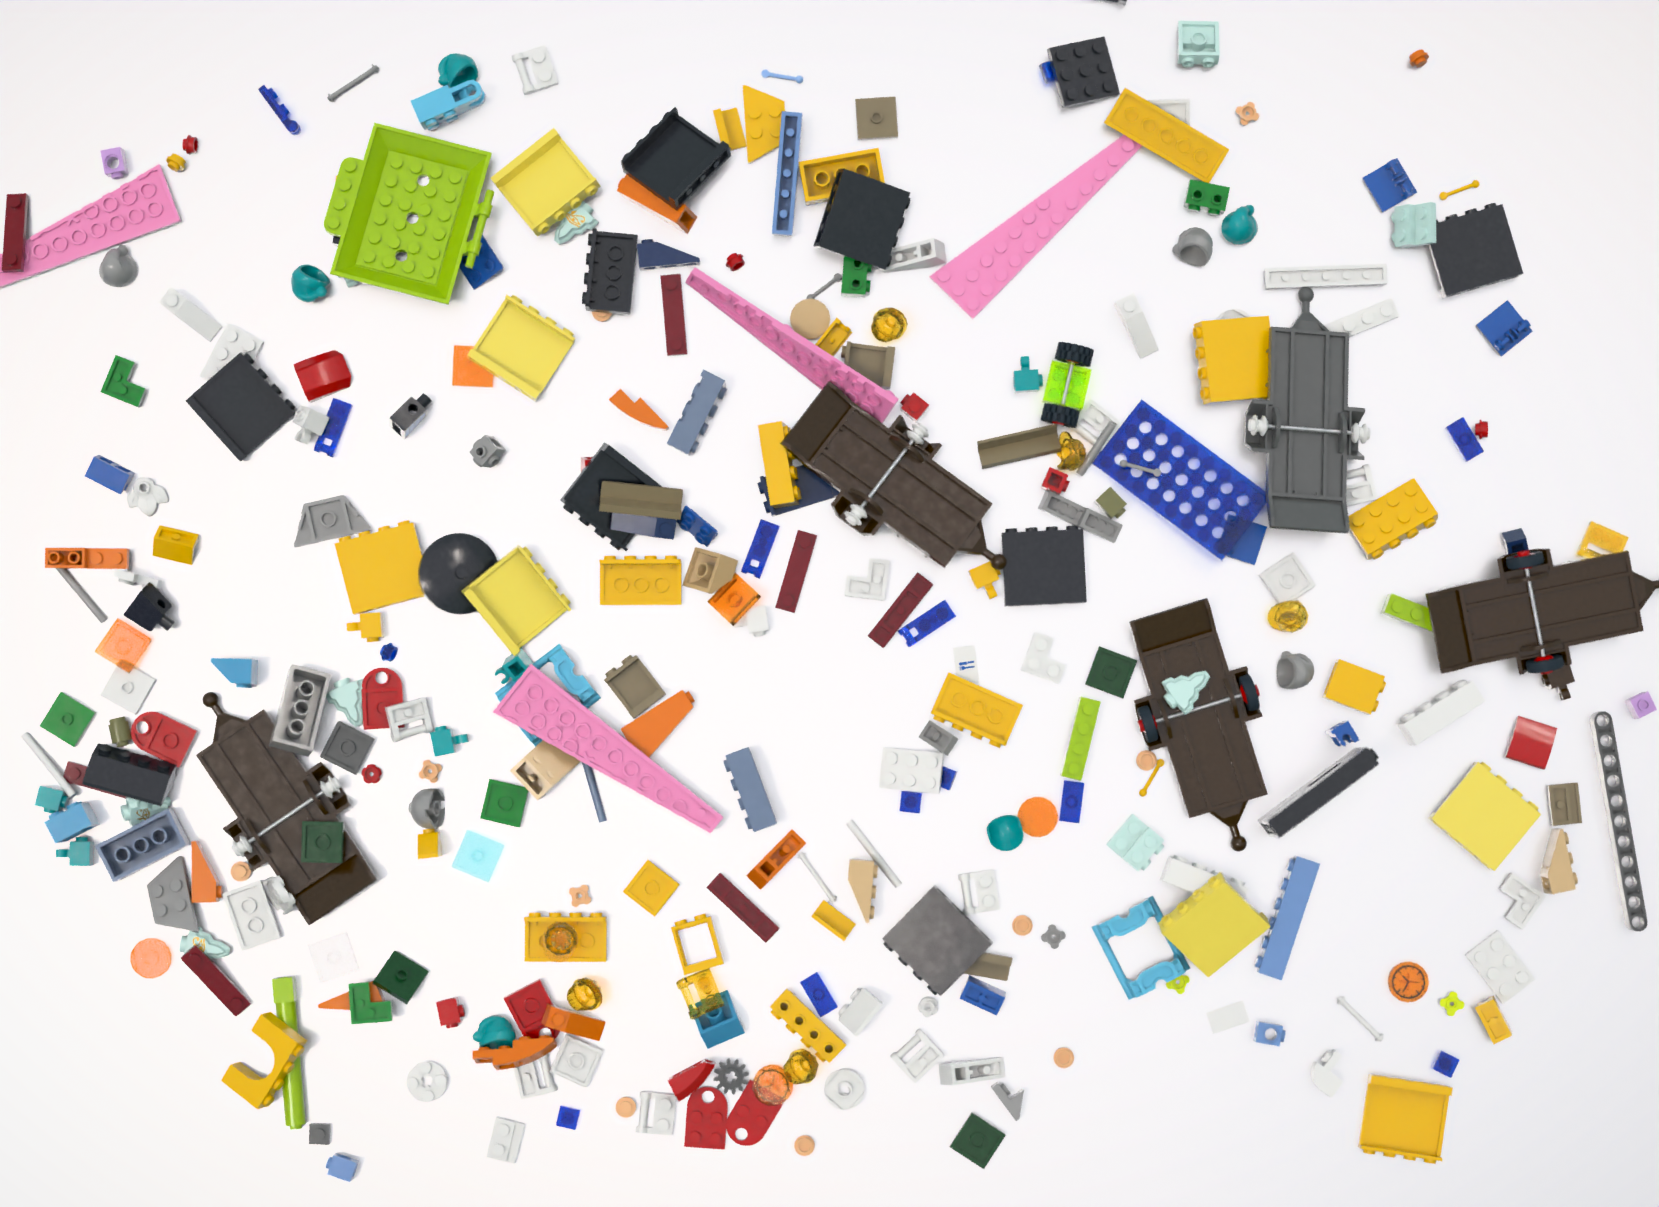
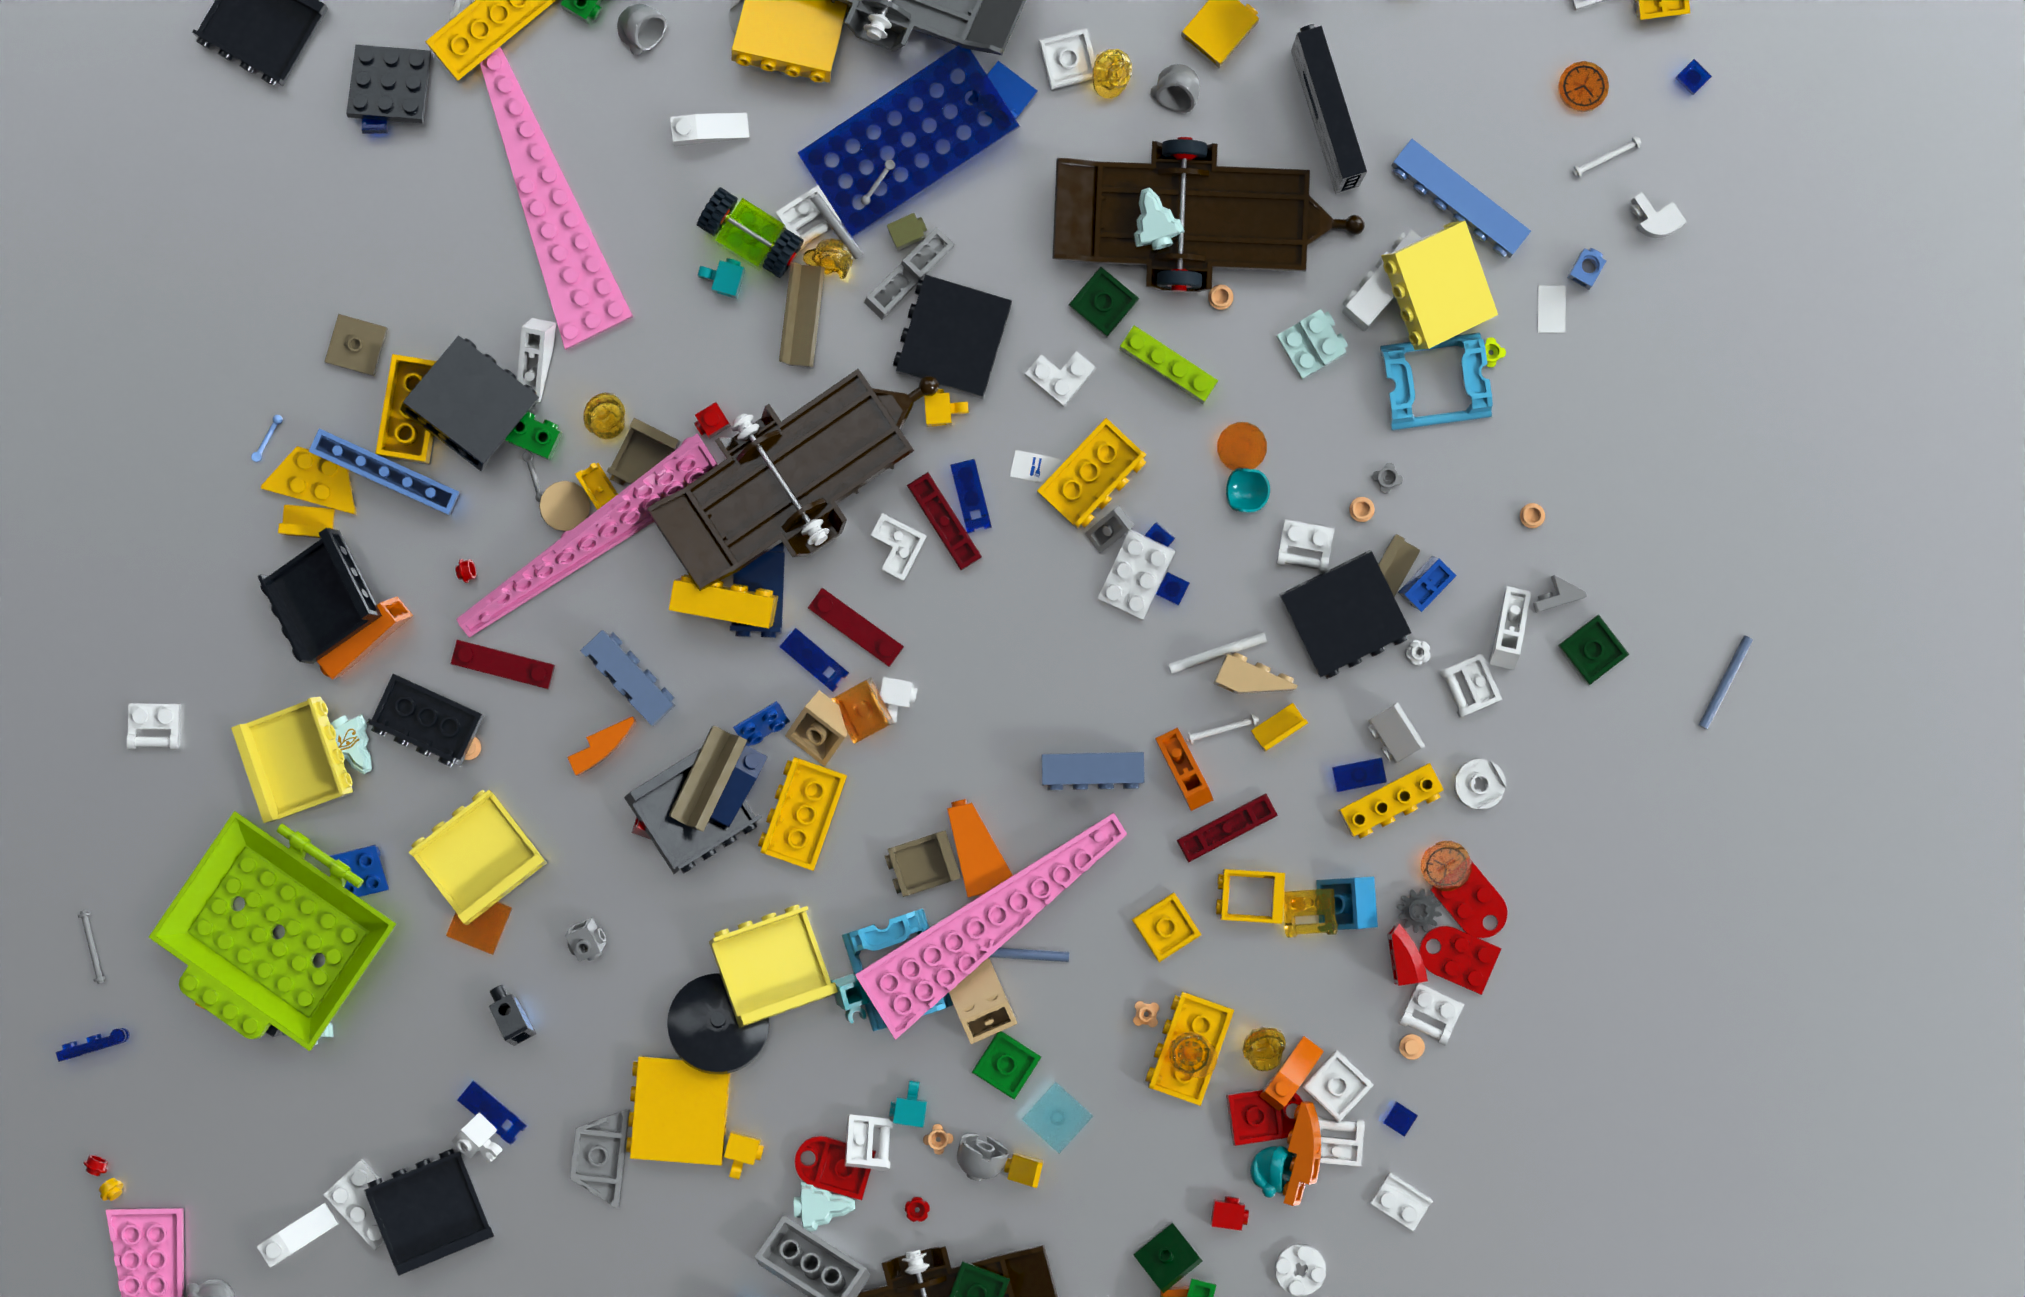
camera: 70 degrees left, 0 degrees up
lavender brick [100,147,129,179] -> none
teal piece [291,264,330,303] -> none
red slope [293,350,352,403] -> none
dark grey plate [320,721,375,775] -> none
clear blue plate [380,642,398,662] -> none
medium azure brick [410,80,485,131] -> none
teal piece [438,53,478,88] -> none
dark blue slope [637,239,701,271] -> none
clear yellow piece [783,1049,819,1085] -> none
light nougat plate [794,1135,815,1156] -> none
red brick [1041,467,1070,495] -> none
clear blue plate [1059,780,1084,823] -> none
yellow hinge [1139,759,1164,797] -> none
blue hinge [1325,721,1359,746] -> none
yellow panel [1358,1074,1453,1164] -> none
neon yellow plate [1440,992,1464,1016] -> none

